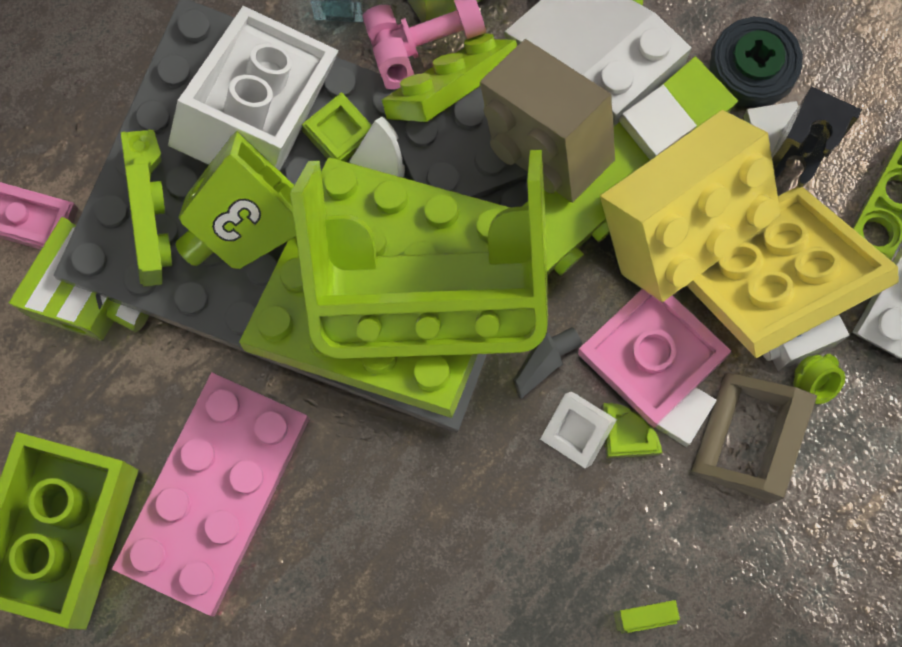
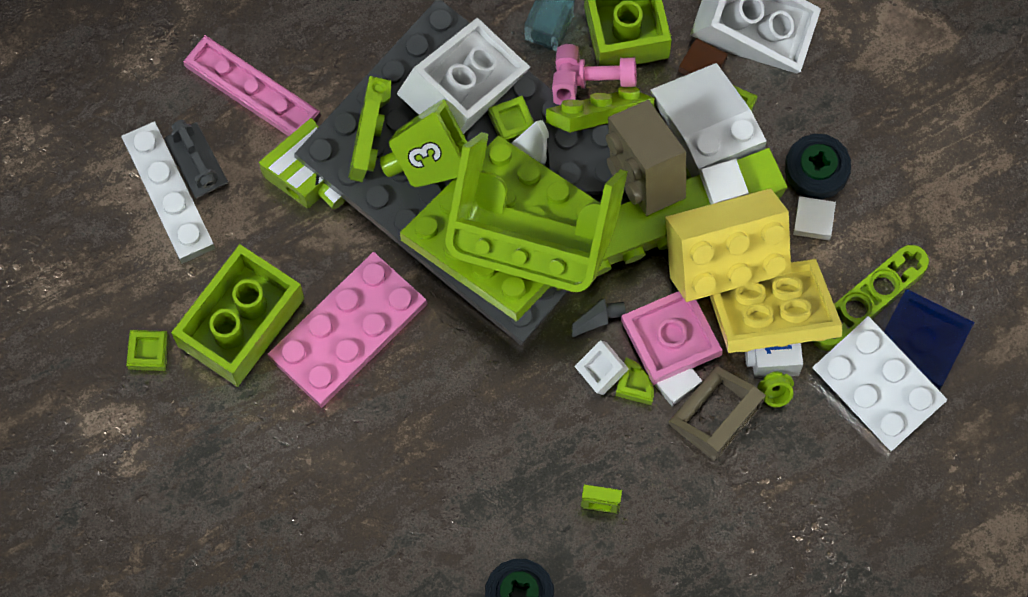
camera: 20 degrees right, 5 degrees down
black hinge [771,86,862,187] -> none

